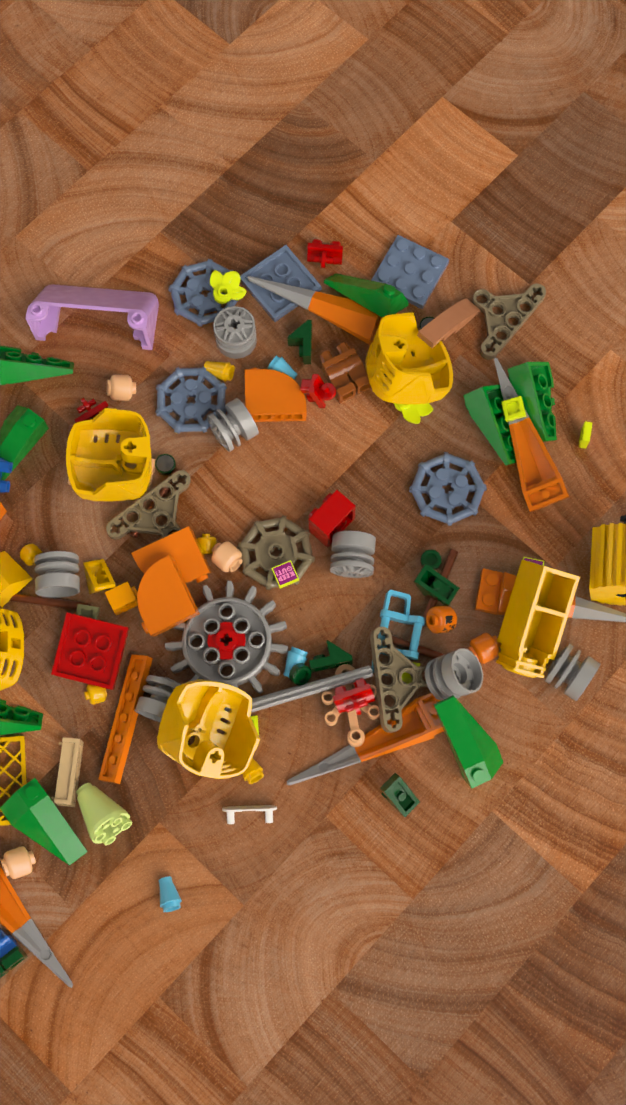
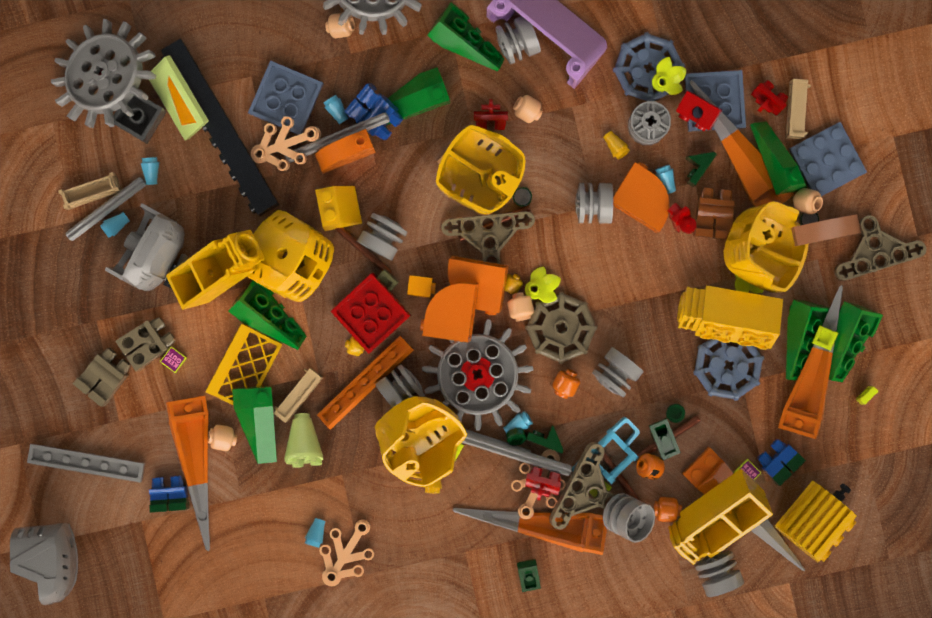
camera: 35 degrees right, 15 degrees up
yellow piece [20,544,43,566] -> none
yellow slope [83,559,115,594] -> none
sand blue plate [155,366,227,434] -> none
white piece [222,805,277,824] -> none
tile [271,560,299,588] -> none
red brick [308,490,356,548] -> none
green wedge [433,695,504,789] -> none
none -> light nougat plant [319,519,374,586]
none -> light grey wheel [495,16,541,65]
none -> neon yellow plate [525,267,561,303]
none -> orange head [552,369,581,399]
none -> red brick [676,91,722,132]
none -> yellow piece [677,285,783,350]
none -> blue hips [757,439,806,486]
none -> tan container [786,79,811,140]
none -> light nougat head [793,188,823,215]

